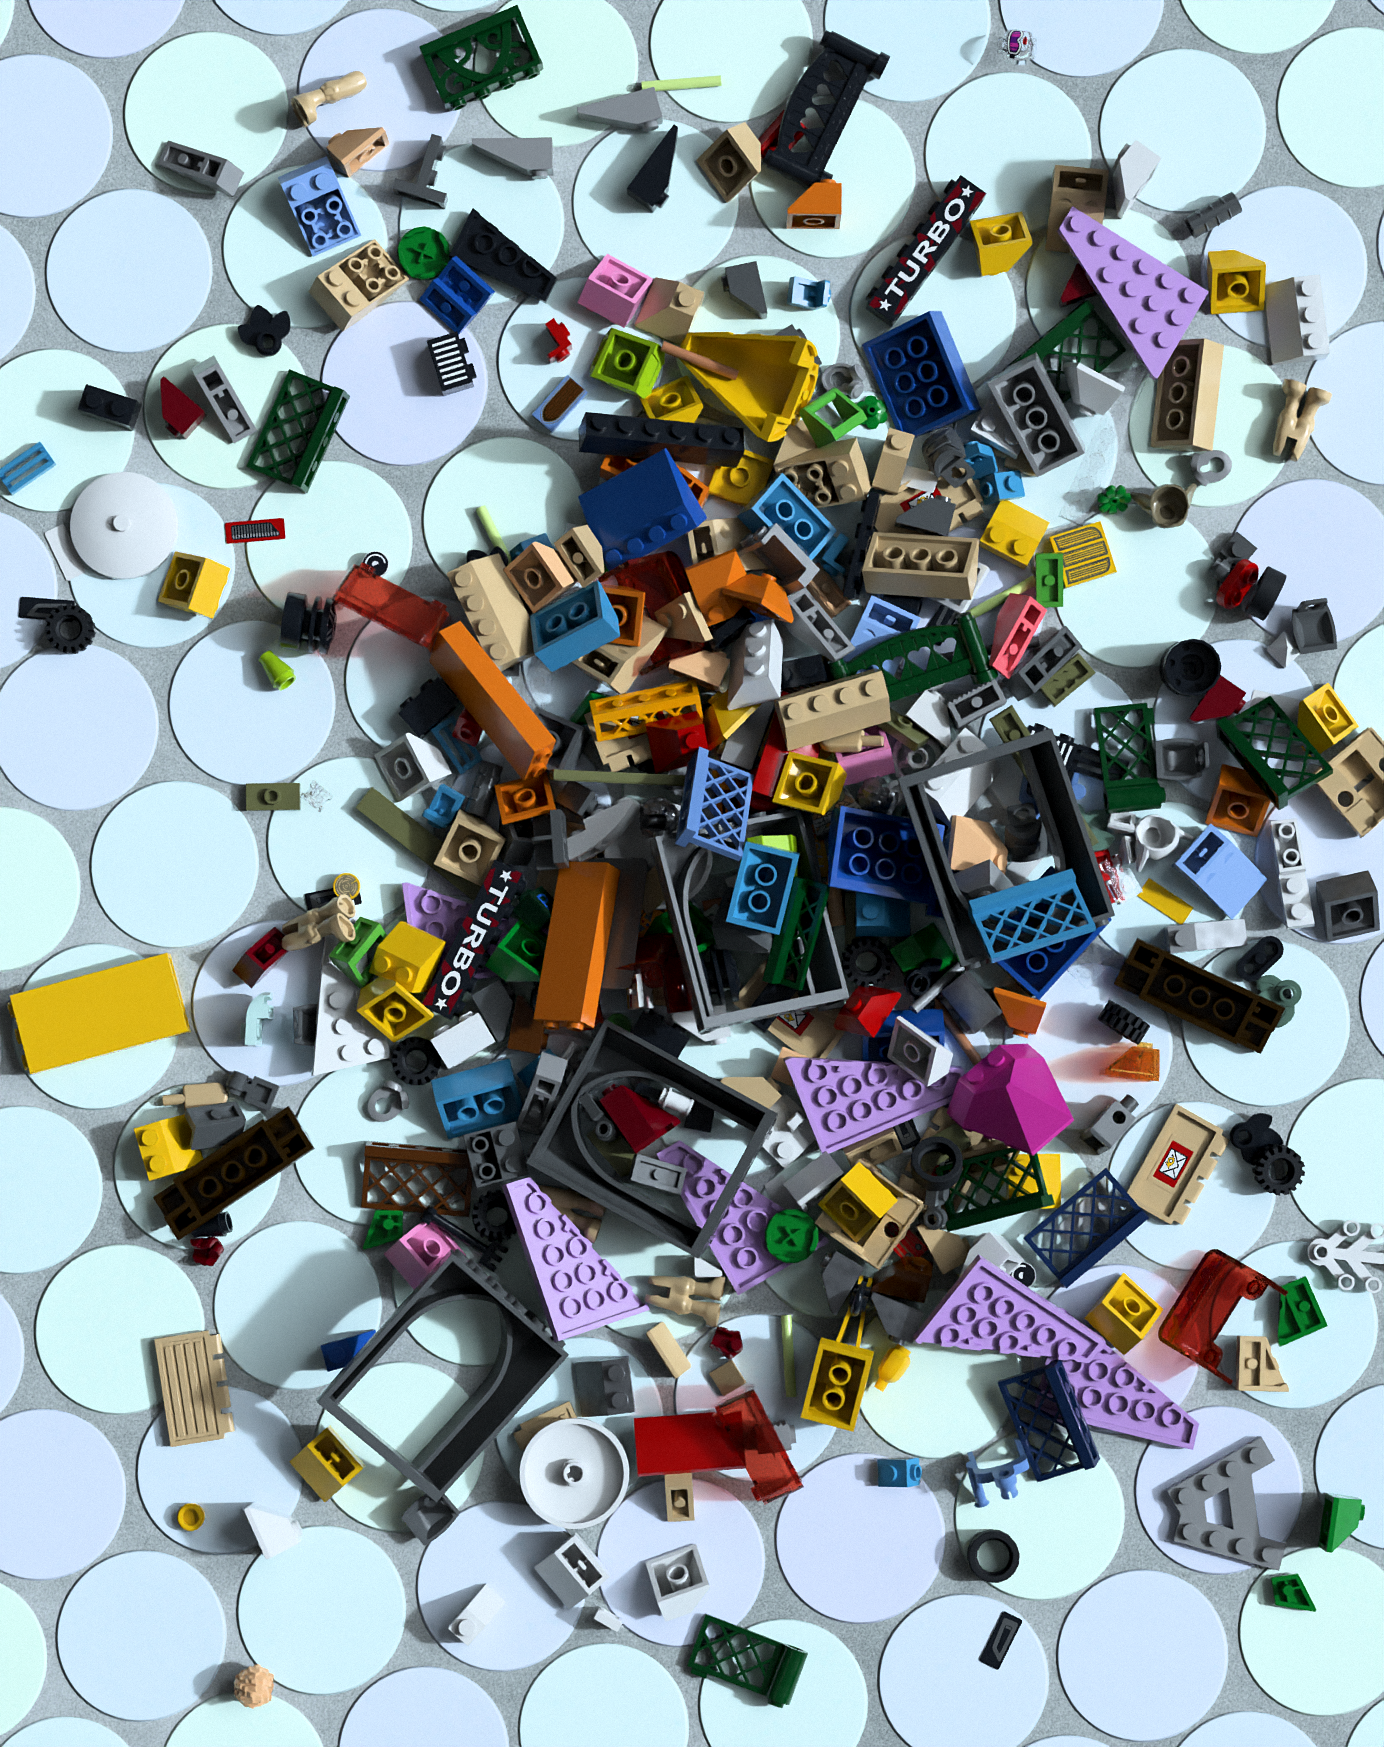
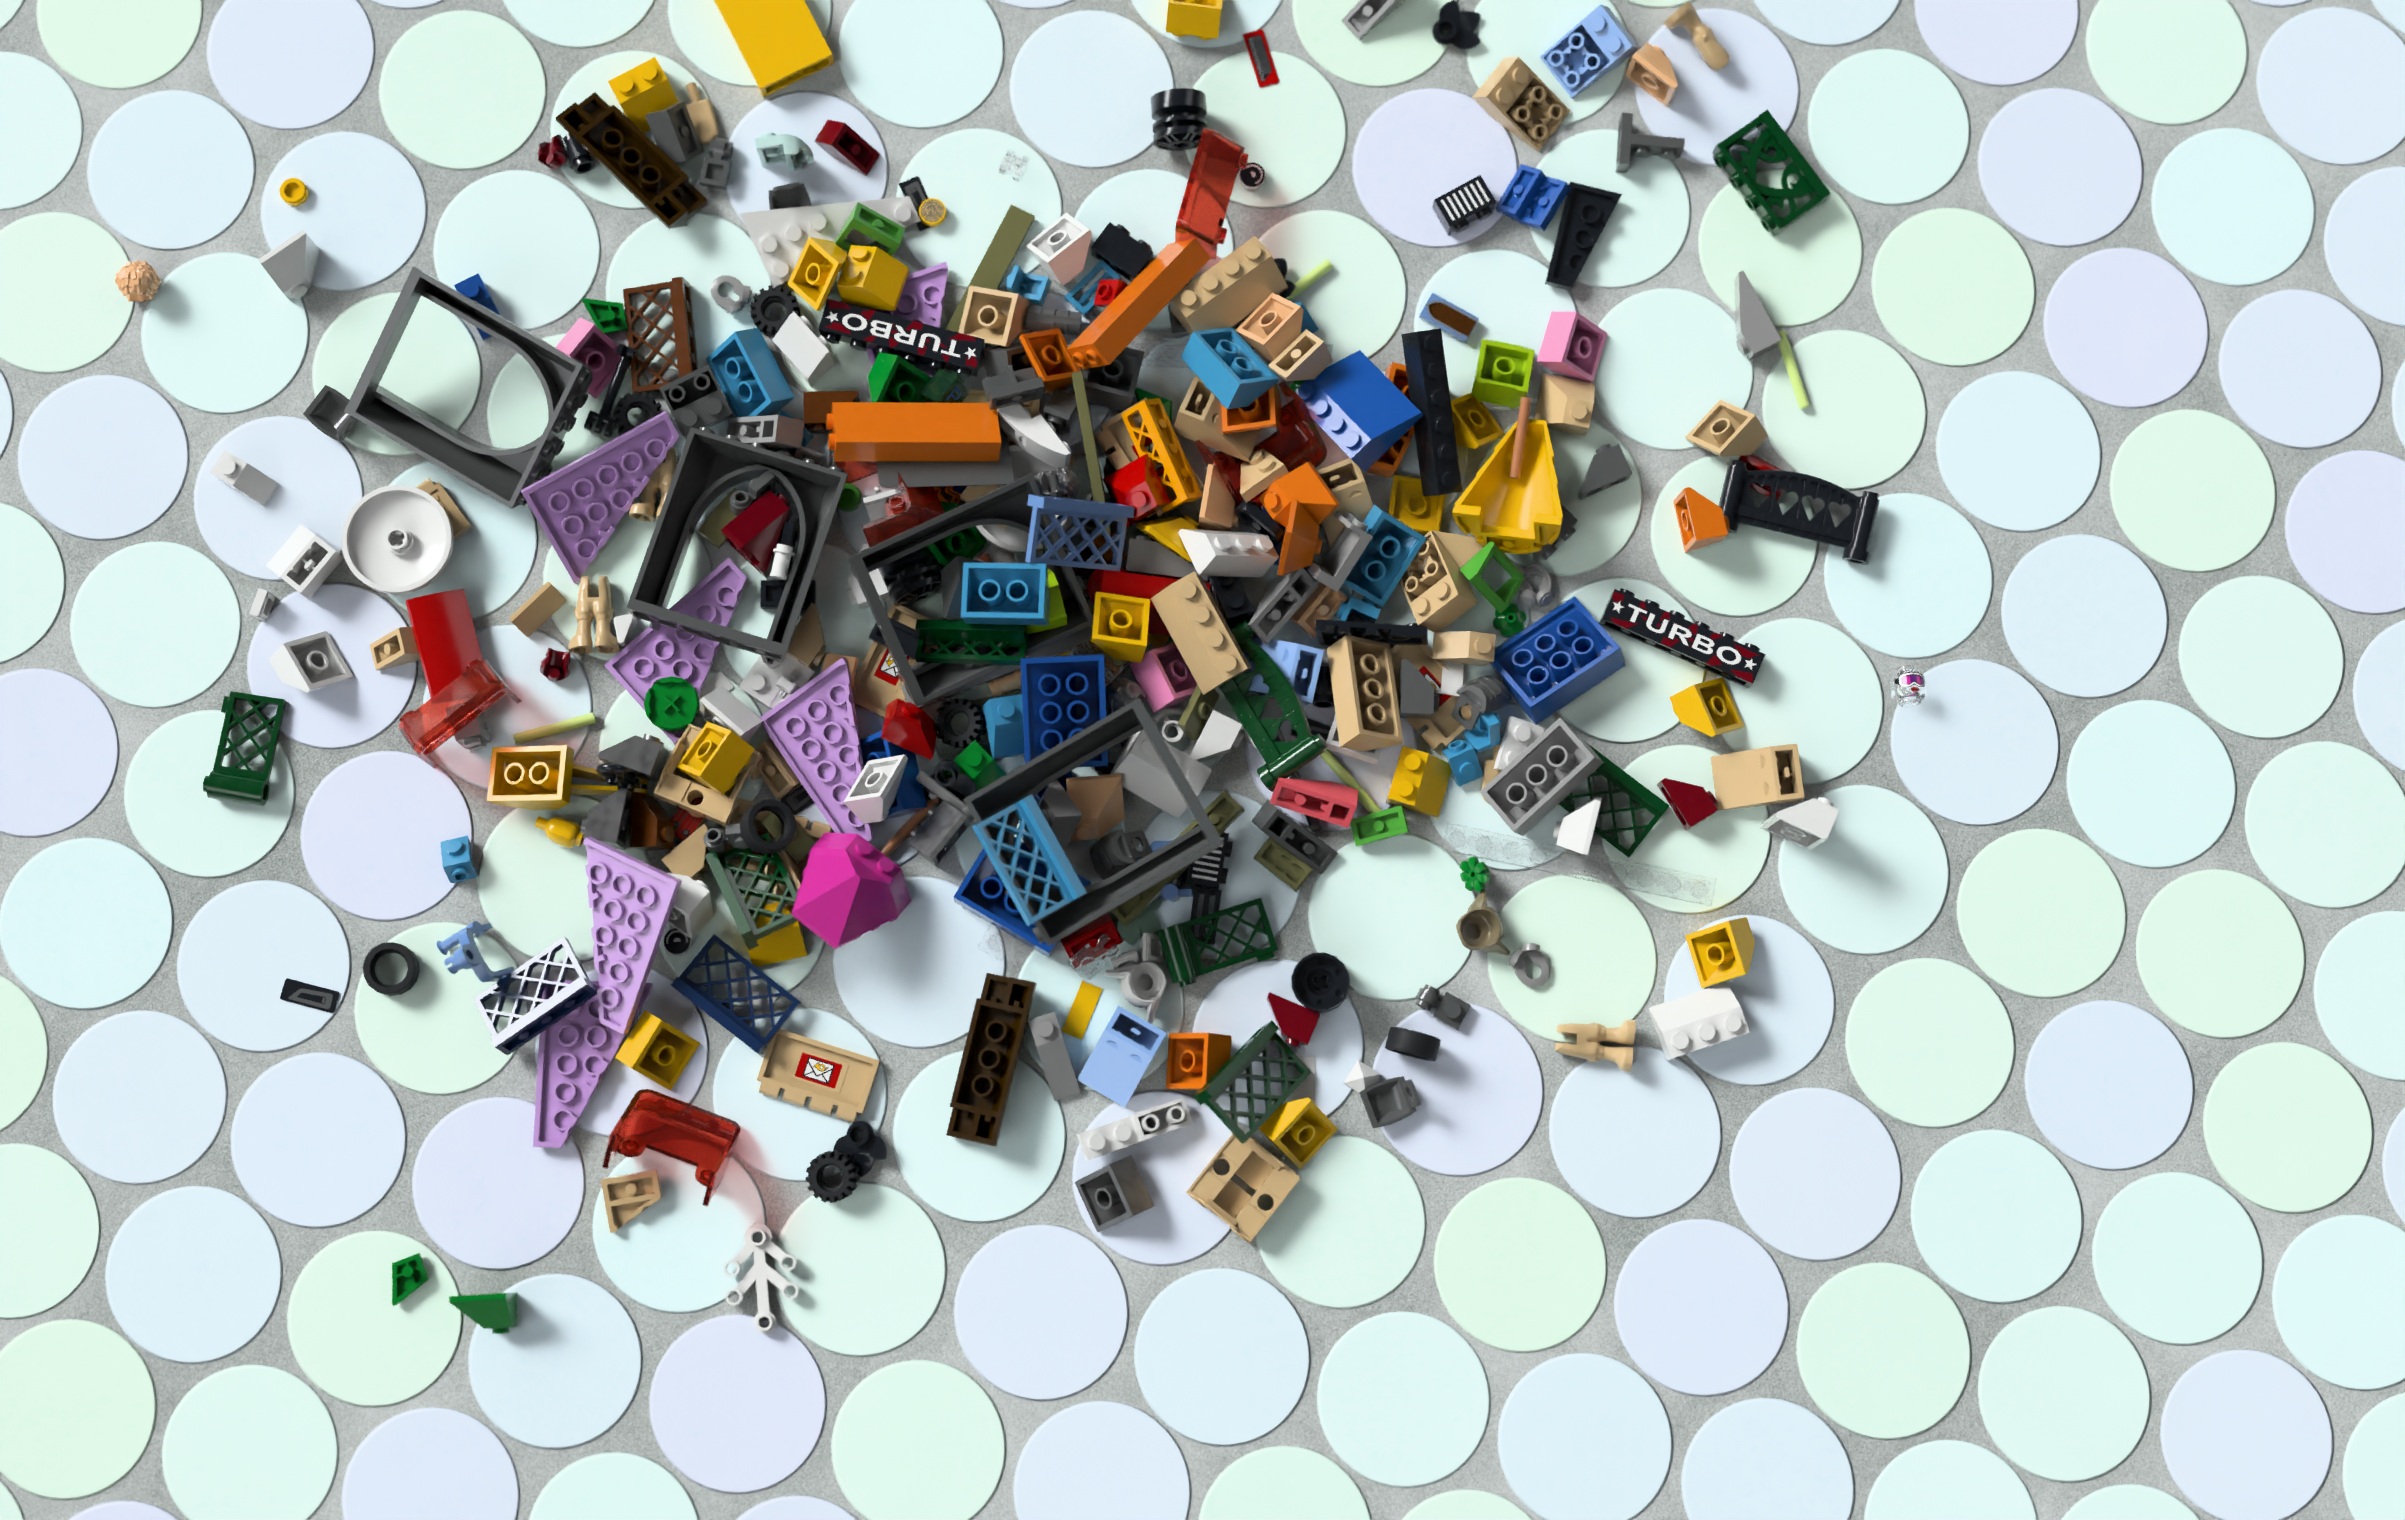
camera: 70 degrees right, 5 degrees down
tan hinge [154,1330,235,1447] -> none
dark green fence [246,369,350,493] -> none
olive plate [246,783,301,811] -> none
lime cone [258,650,296,691] -> none
tan piece [282,894,356,951] -> none
yellow slope [289,1425,366,1502] -> none
green tile [397,226,450,281] -> none
dark grey slope [471,979,515,1043] -> none
light grey slope [472,137,553,180] -> none
red bracket [545,318,573,364] -> none
flat silver slope [575,1356,636,1417] -> none
panel [621,1154,687,1196] -> none
black slope [627,124,678,213] -> none
black brick [630,1009,690,1059] -> none
tan slope [709,1359,747,1396] -> none
dark azure bracket [786,276,831,310] -> none
tan piece [819,729,884,753] -> none
light grey brick [947,680,1007,729] -> none
orange slope [989,987,1047,1039] -> none
tile [1049,521,1117,589] -> none
lavender wing [1057,206,1209,381] -> none
torso [1079,1094,1139,1155] -> none
black tyre [1097,1000,1150,1045] -> none
clear orange slope [1099,1042,1160,1082] -> none
tan slope [1150,338,1224,452] -> none
dark grey piece [1155,738,1209,780] -> none
light grey plate [1166,1436,1286,1571] -> none
dark grey axle [1184,191,1243,238] -> none
red plate [1216,559,1259,610] -> none
black plate [1236,936,1284,982] -> none
sand green plate [1255,975,1302,1028] -> none
green wing [1277,1275,1328,1347] -> none

